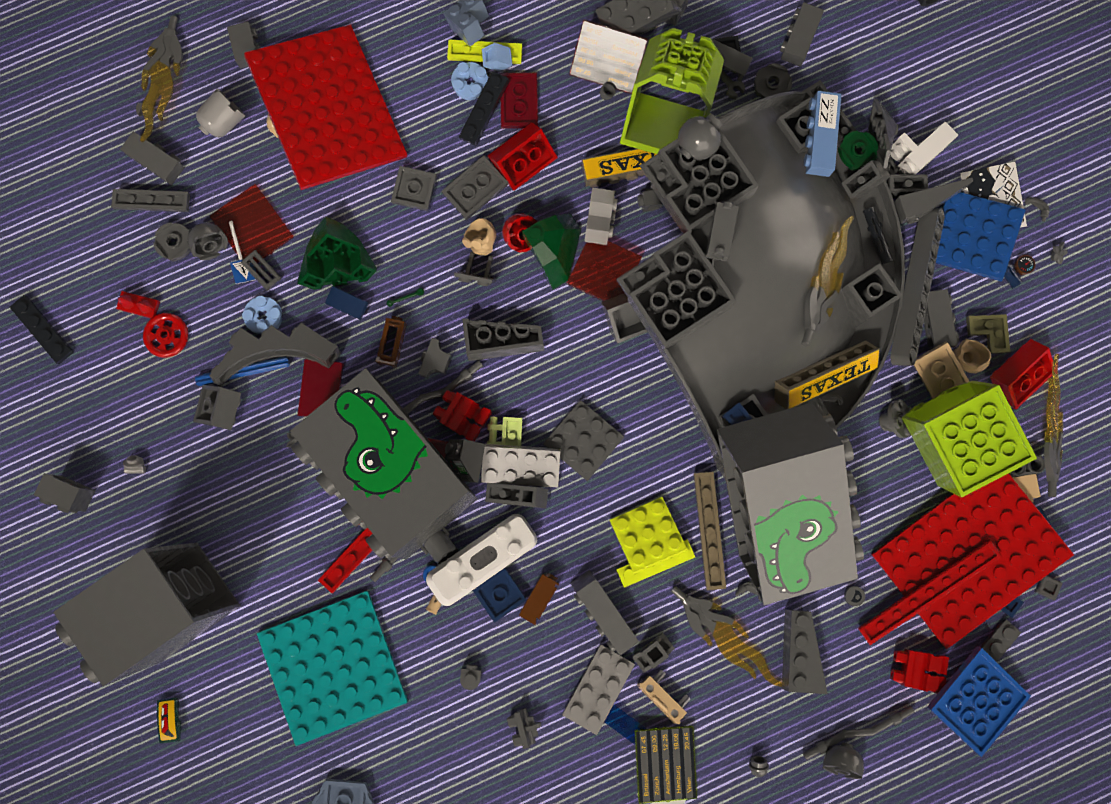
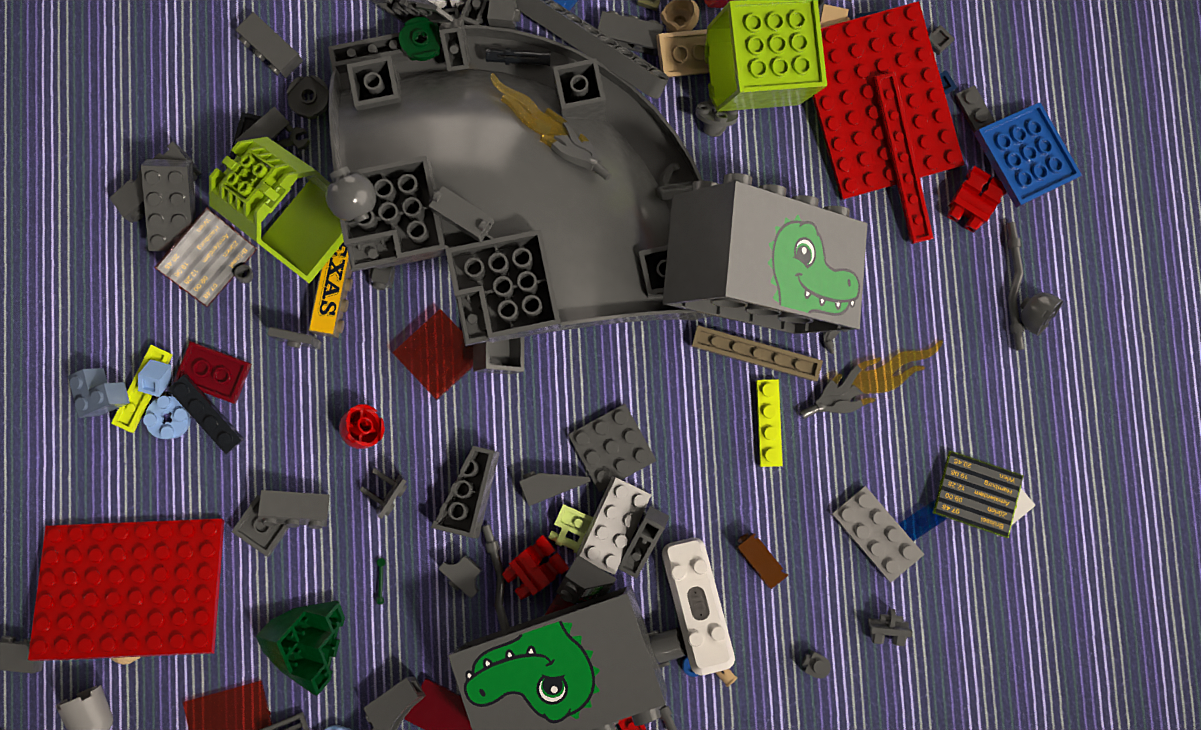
camera: 70 degrees left, 0 degrees up
dark blue slope [325,286,368,320] -> none
reddish brown window [375,316,407,369] -> none
dark grey plate [441,155,509,221] -> none
tan hair [462,218,496,256] -> none
dark blue plate [472,568,527,623] -> none
red slope [488,122,558,191] -> none
dark green brick [522,214,581,290] -> none
dark grey wedge [570,570,639,655] -> none
light grey brick [585,188,618,245] -> none
neon yellow plate [610,497,687,574] -> none
dark grey brick [632,632,675,673] -> none
tan piece [637,670,690,724] -> none
dark blue plate [722,403,752,425] -> none
dark grey plate [749,756,769,777] -> none
brick [775,341,880,409] -> none
dark grey wedge [782,609,828,694] -> none
medium blue brick [804,91,841,177] -> none
dark grey tile [844,586,865,606] -> none
none -> dark grey brick [258,490,330,529]
none -> dark grey plate [267,327,322,350]
none -> dark grey slope [519,471,591,506]

